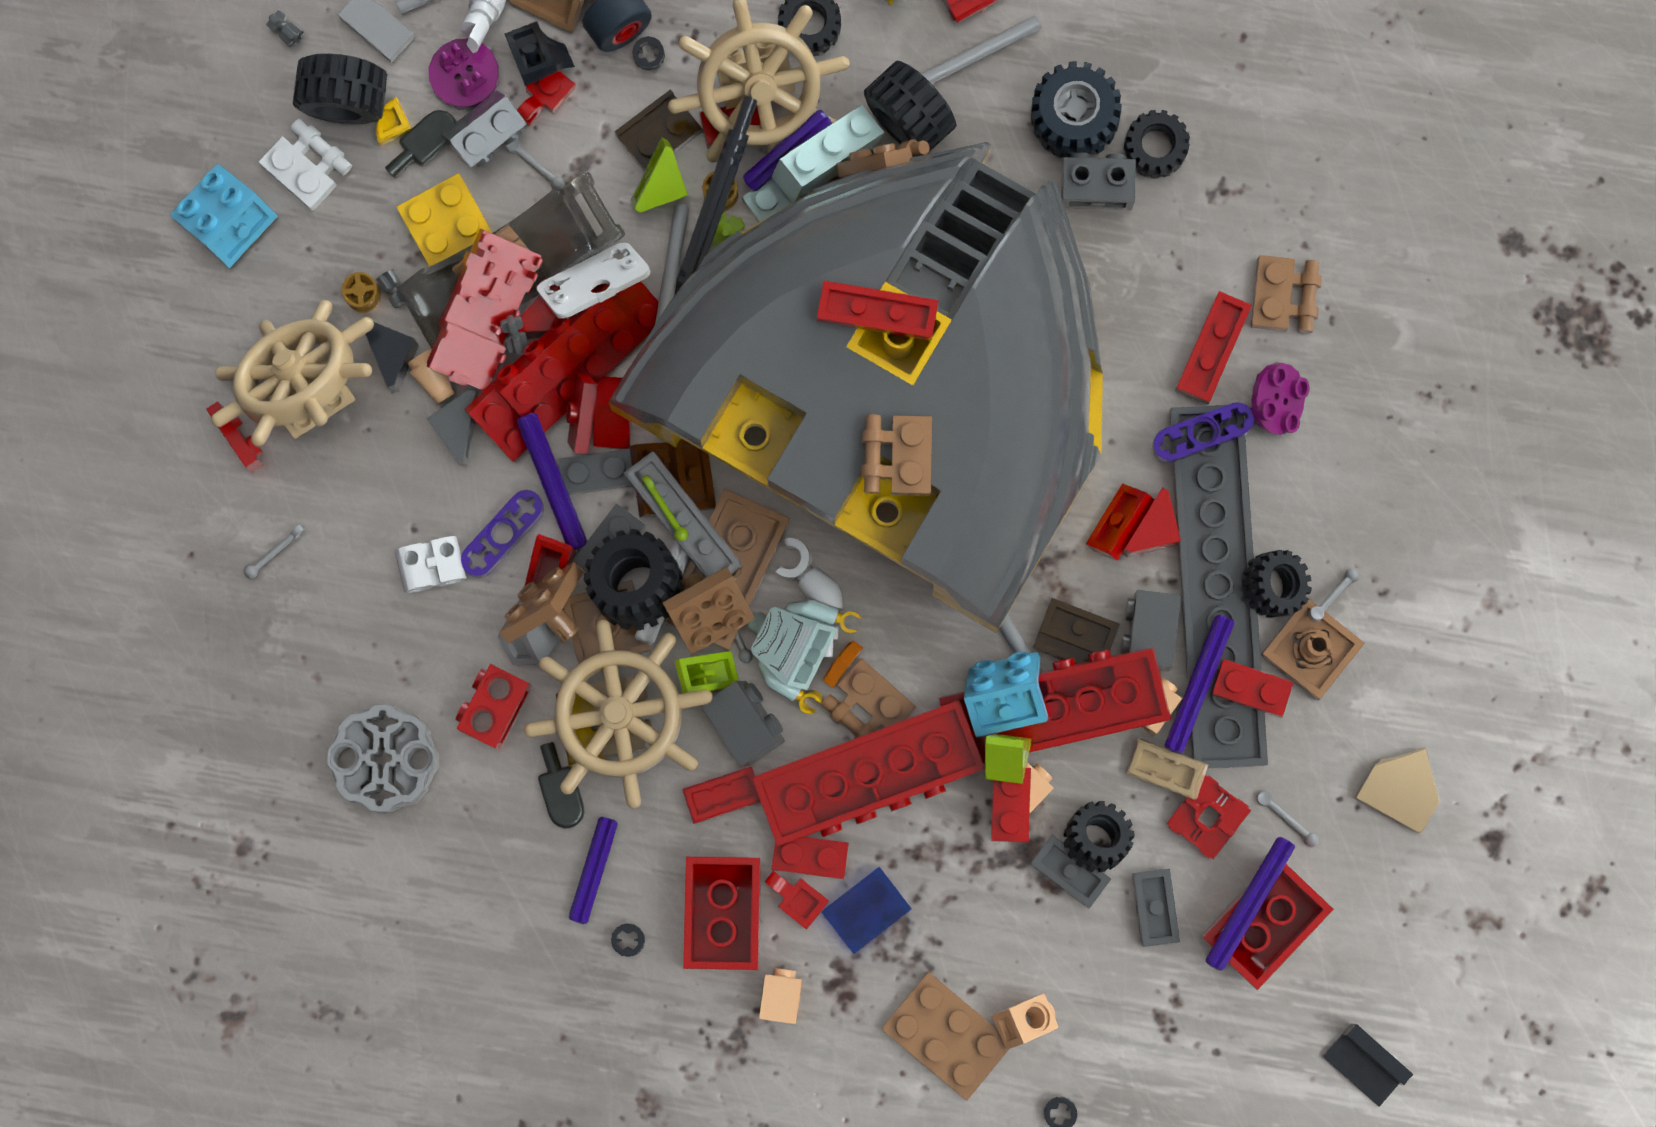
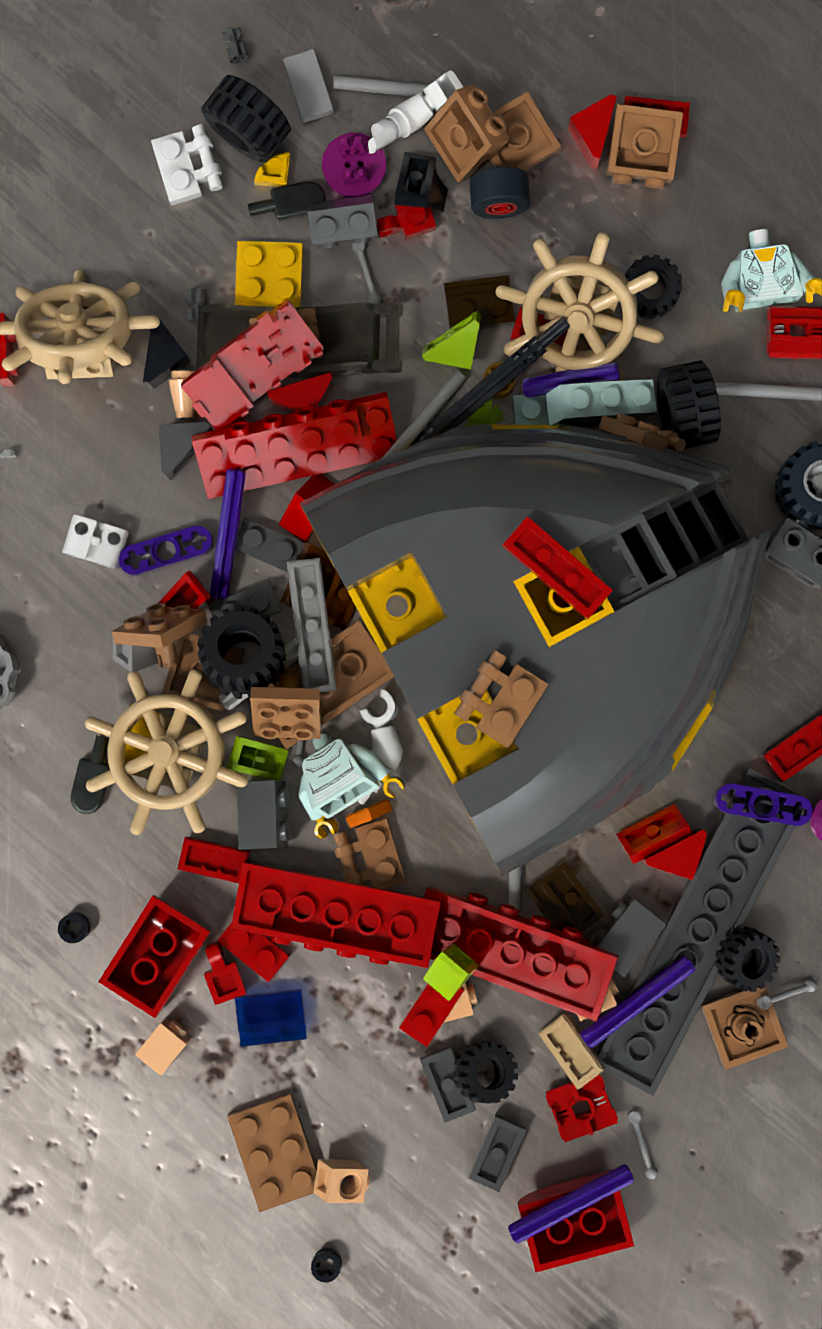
camera: 30 degrees right, 5 degrees up
medium azure bracket [170,164,278,268] -> none
pearl gold wheel [341,272,381,313] -> none
red brick [455,664,533,751] -> none
dark grey piece [500,315,529,354] -> none
white axle [537,243,651,319] -> none
red plate [566,373,598,454] -> none
dark purple axle [569,817,618,924] -> none
black bush [632,36,665,71] -> none
lime hinge [641,474,689,541] -> none
medium azure bracket [964,652,1048,737] -> none
red plate [1211,659,1294,718] -> none
tan slope [1356,747,1439,834] -> none

